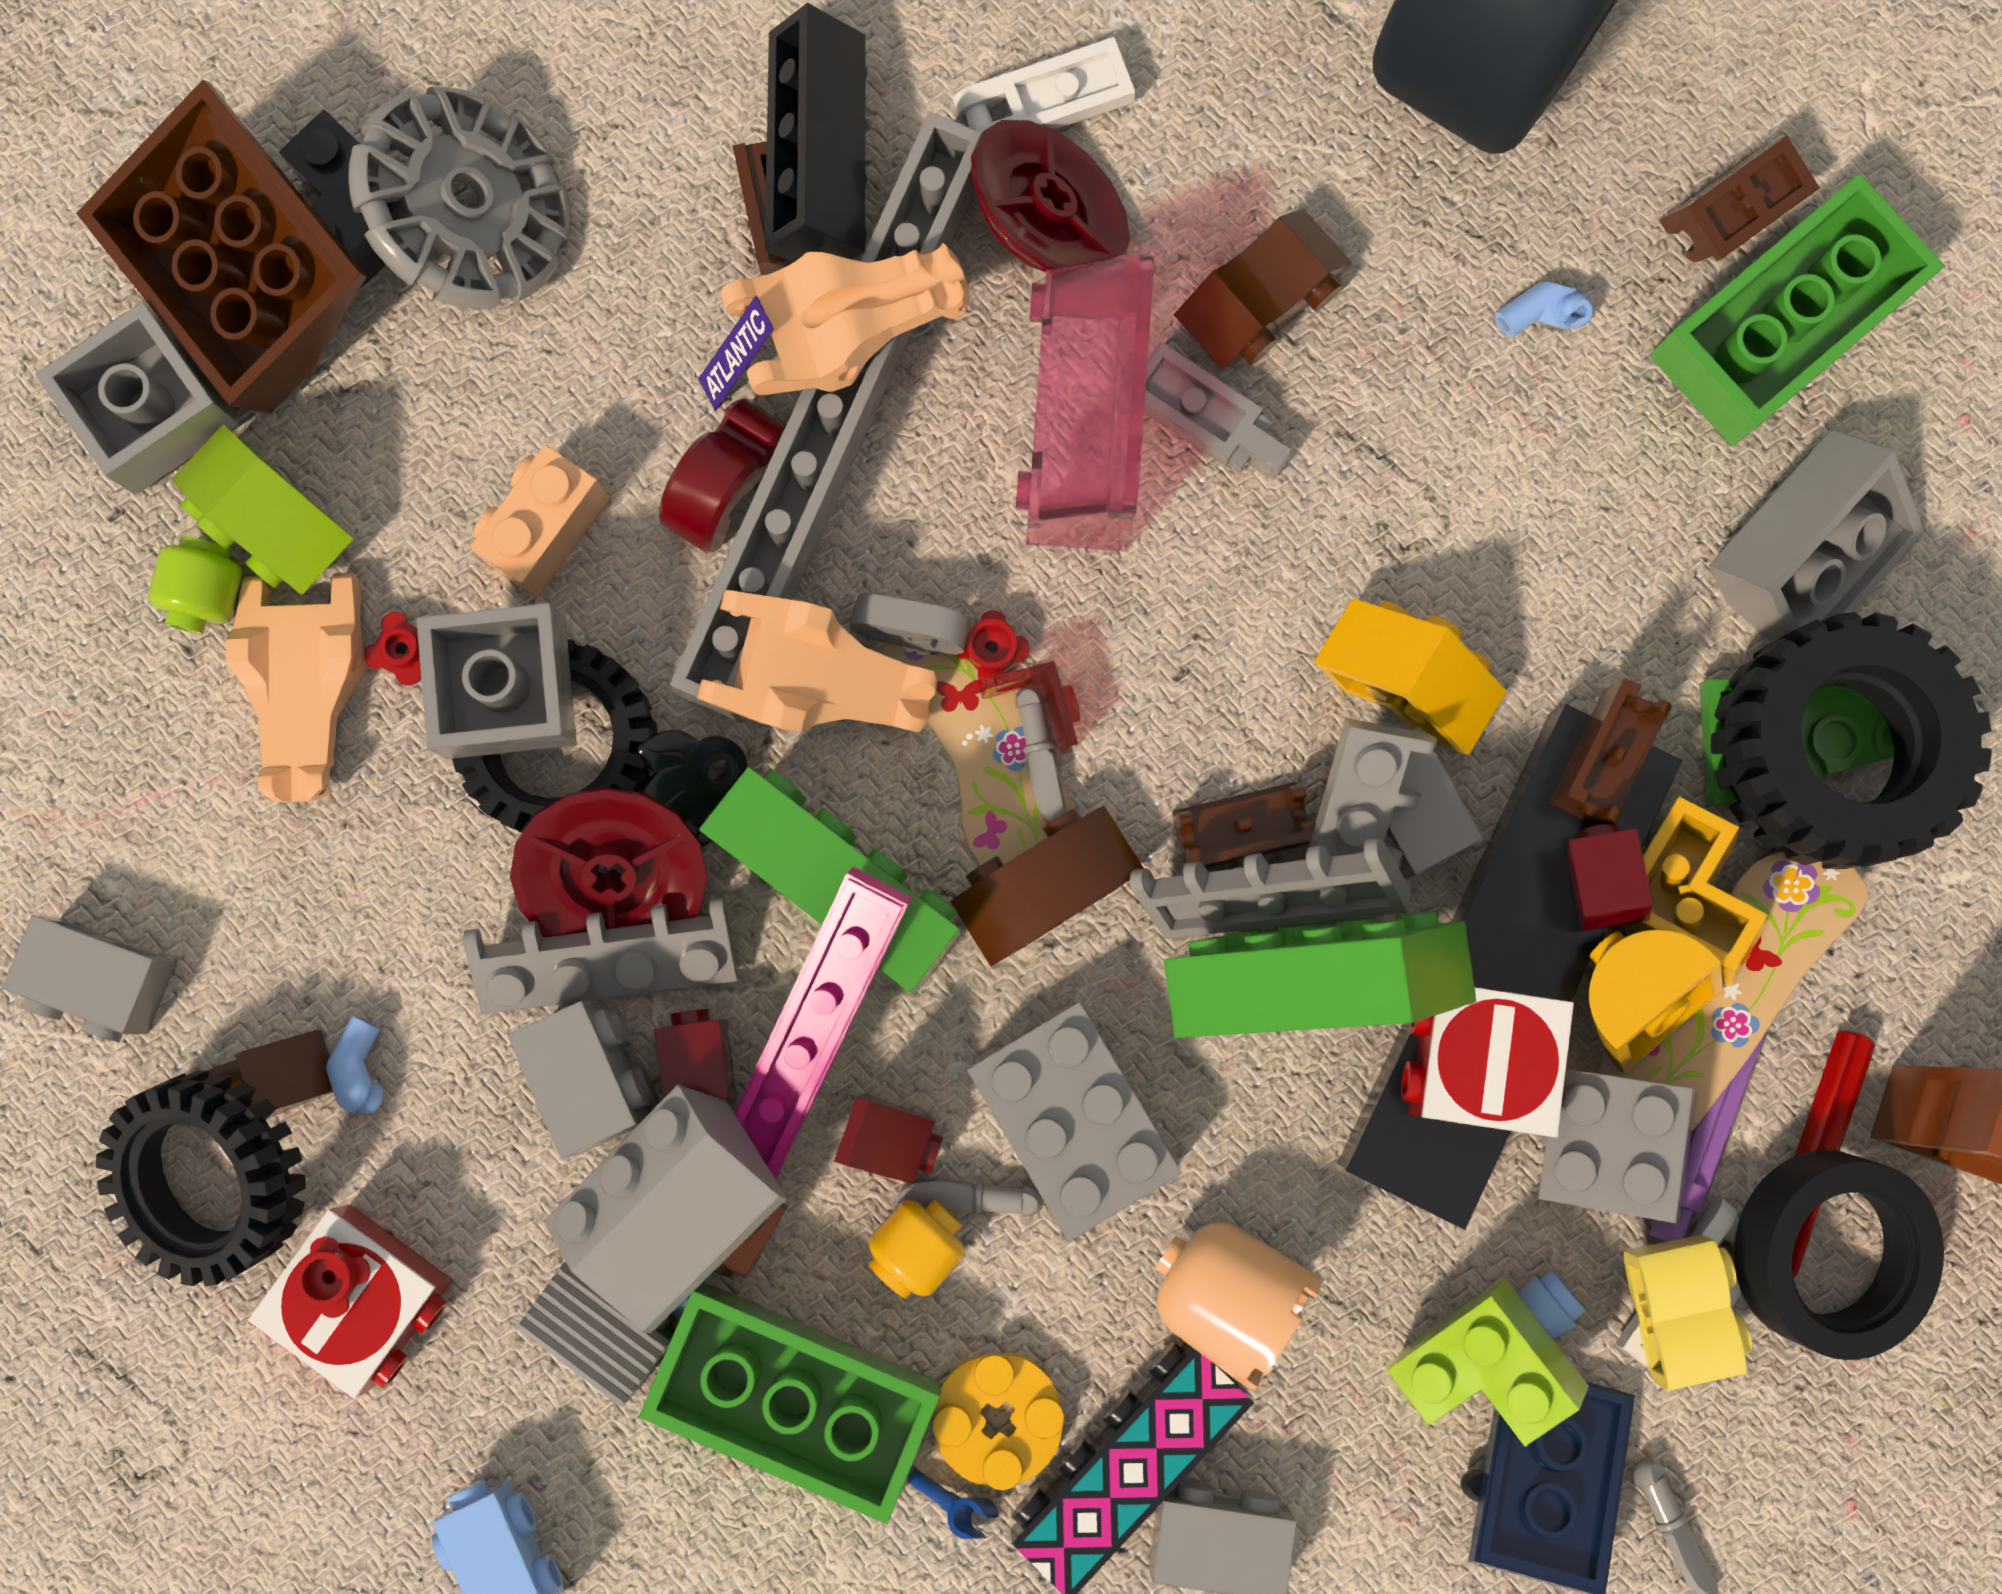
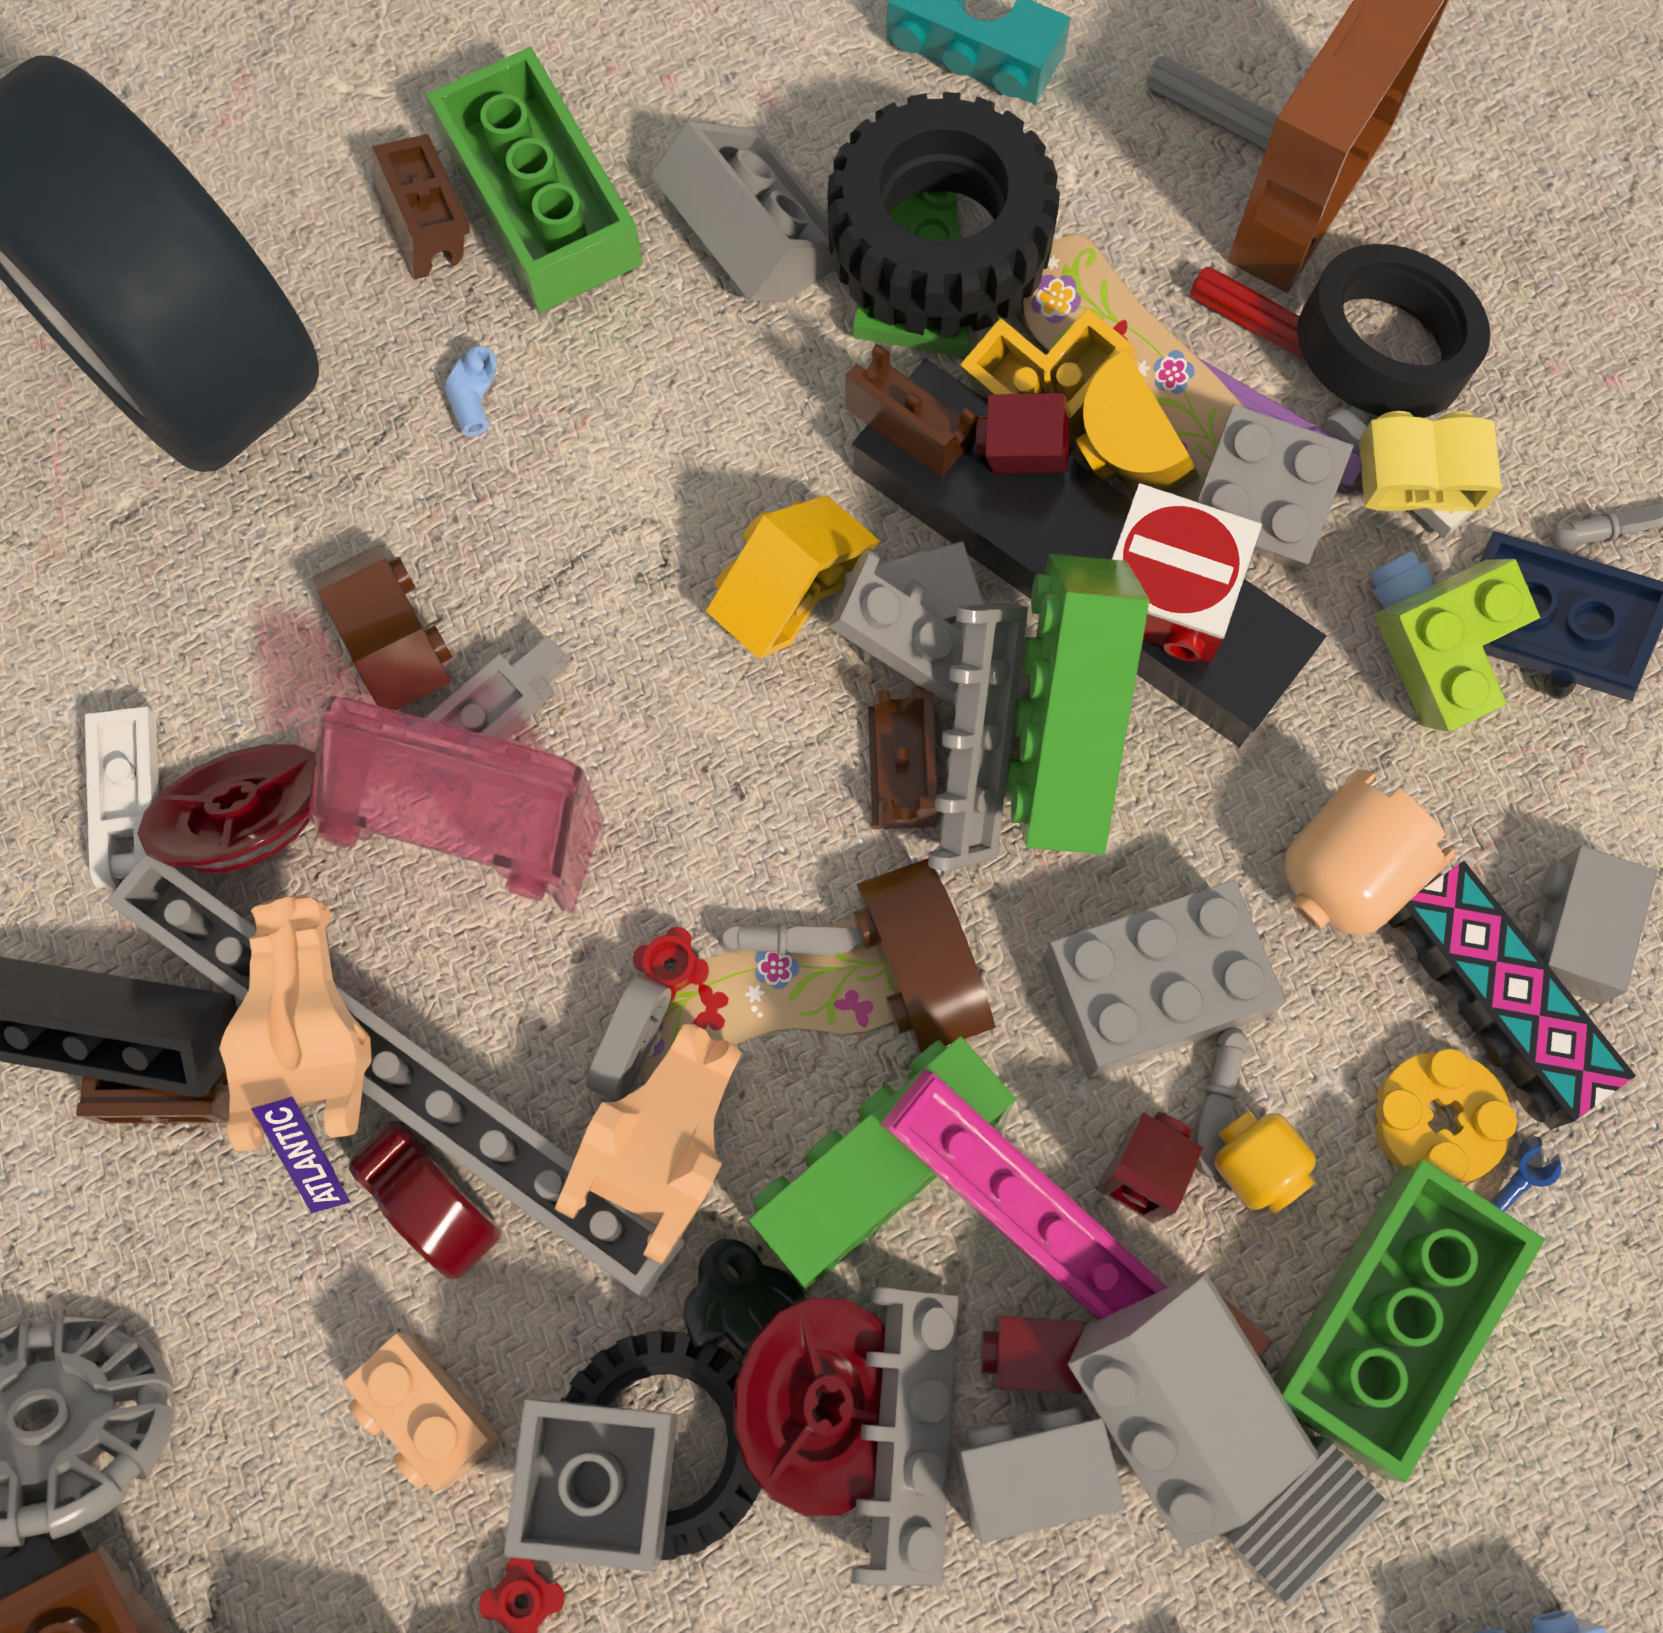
camera: 75 degrees left, 10 degrees down
clear red bracket [980,661,1080,755] -> none

